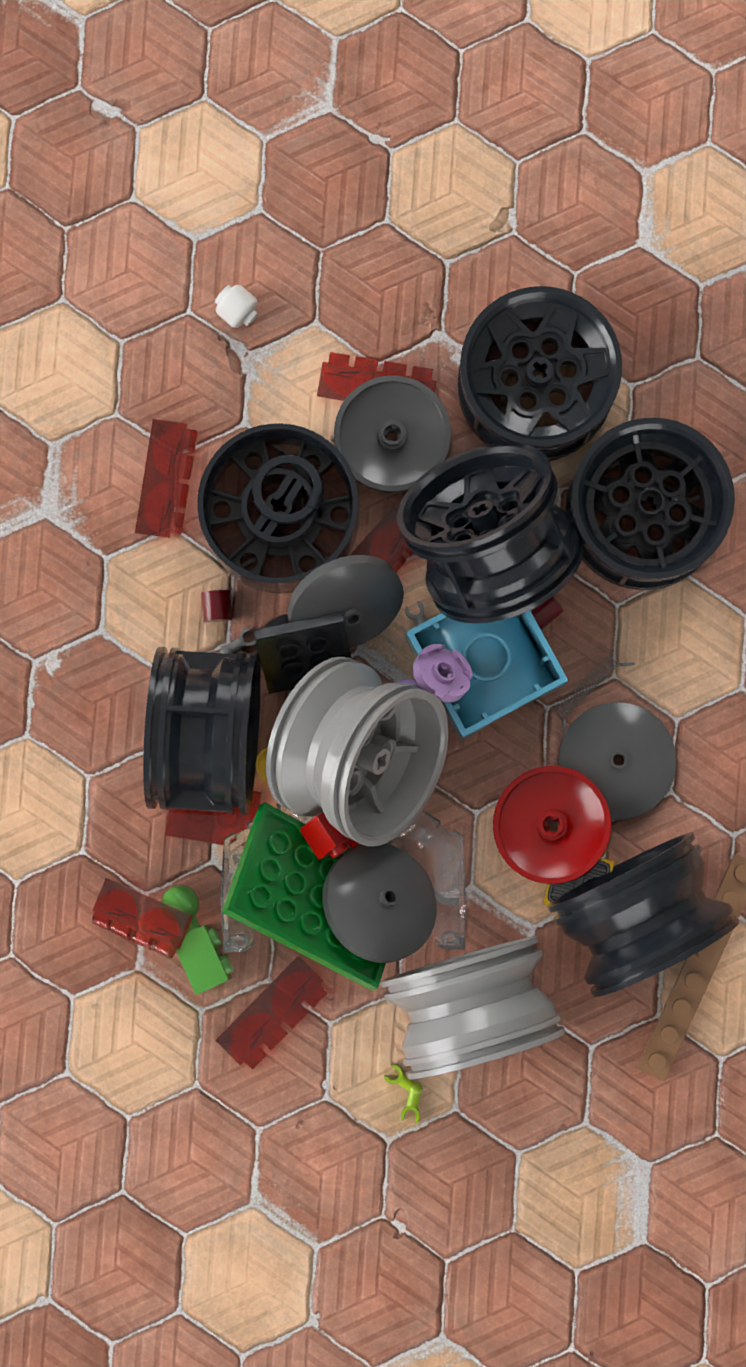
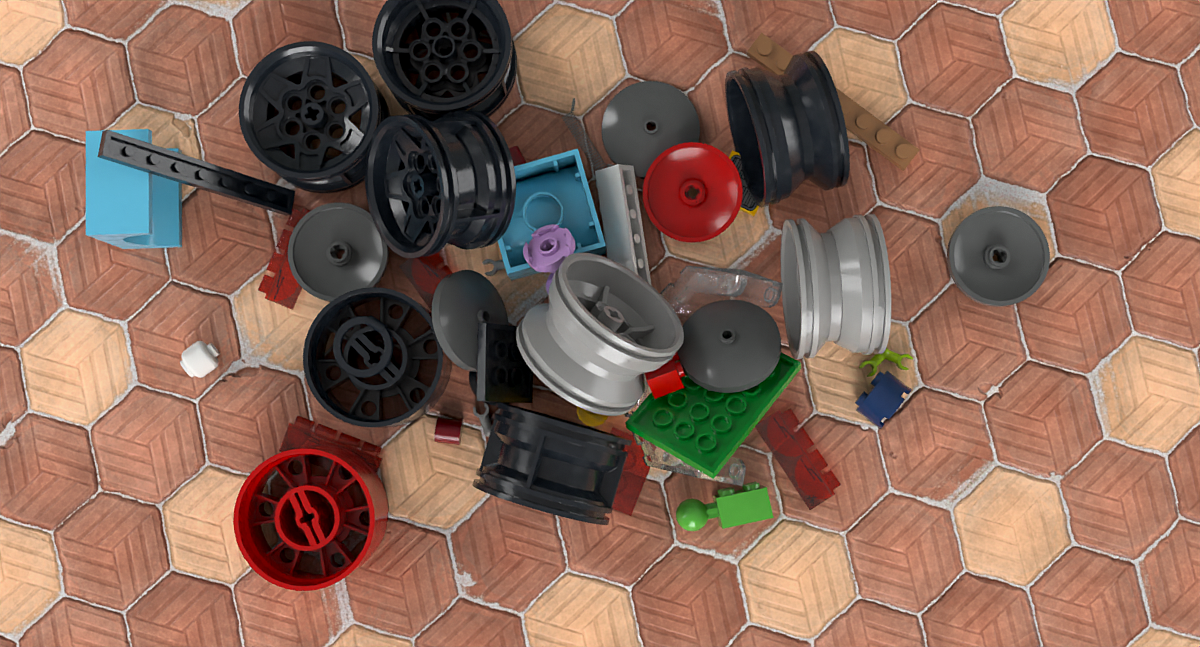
camera: 75 degrees left, 0 degrees up
clear red windscreen [92,878,193,959] -> none
none -> medium azure piece [86,129,182,249]
none -> black plate [98,130,295,216]
none -> red wheel [233,444,388,591]
none -> white brick [595,164,652,286]
none -> dark blue brick [855,371,912,429]
none -> dark grey dish [947,206,1050,307]

